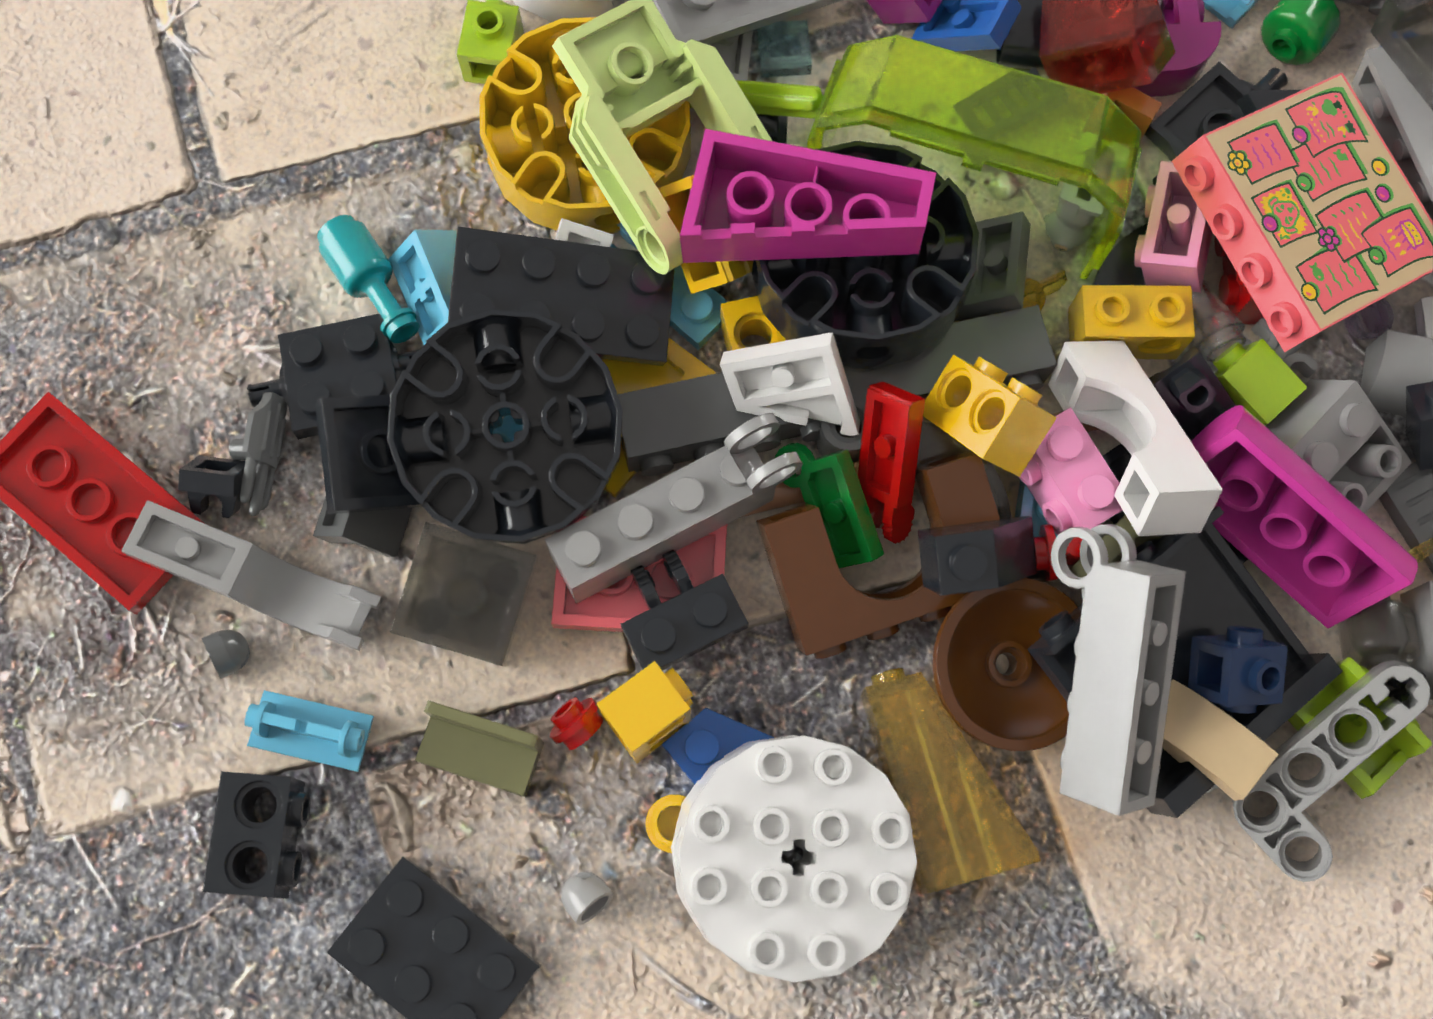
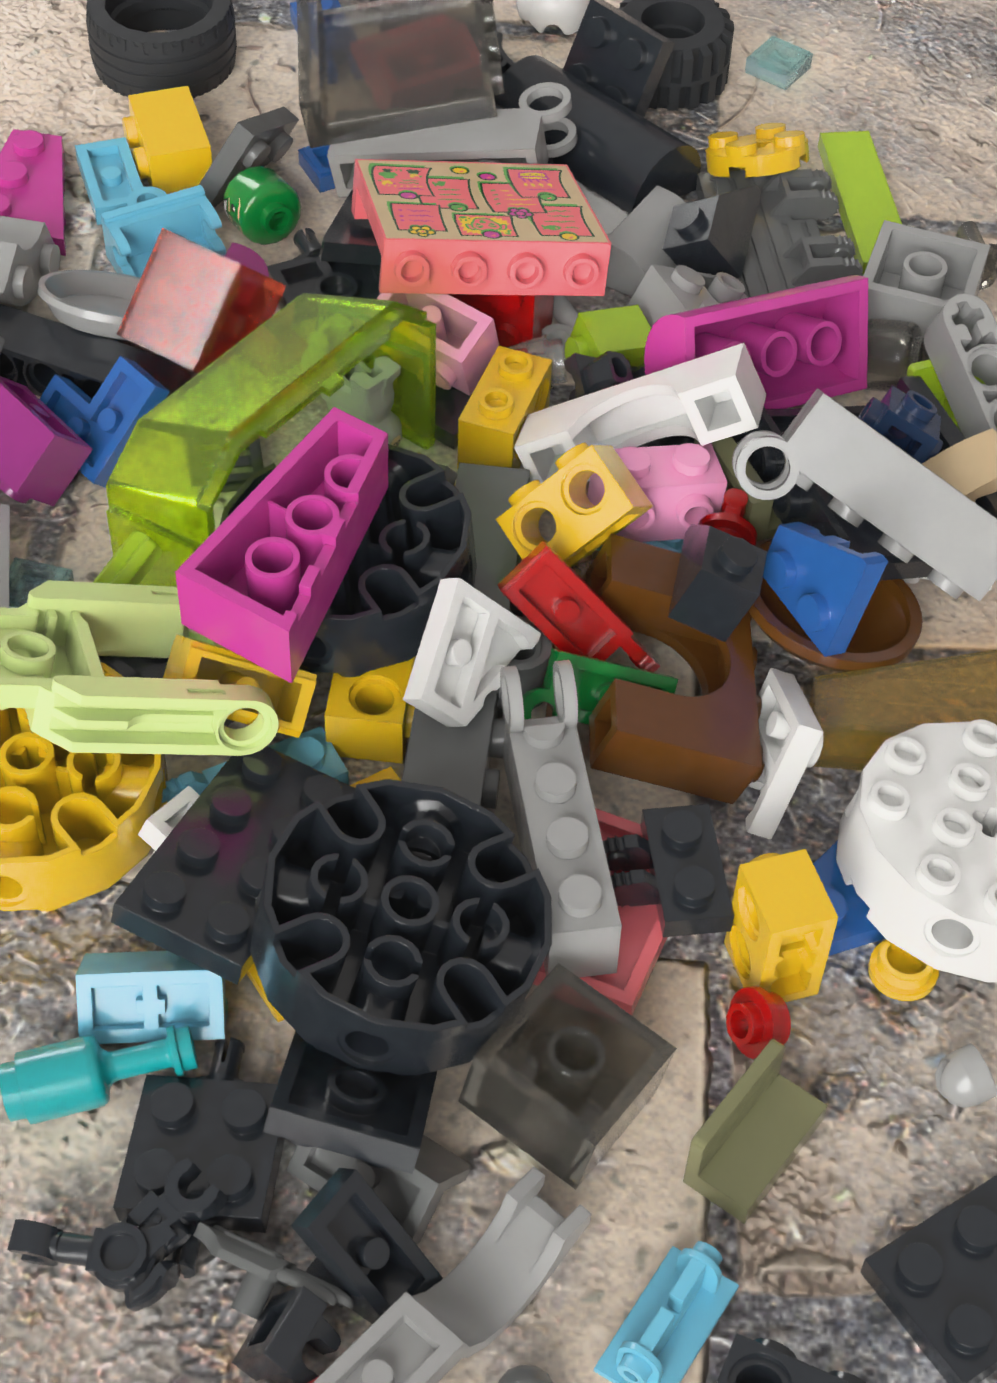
camera: 70 degrees left, 25 degrees down
none -> black piece [7,1157,228,1312]
none -> black slope [291,1168,443,1324]
none -> white wing [746,668,823,839]
none -> blue wing [763,522,888,657]

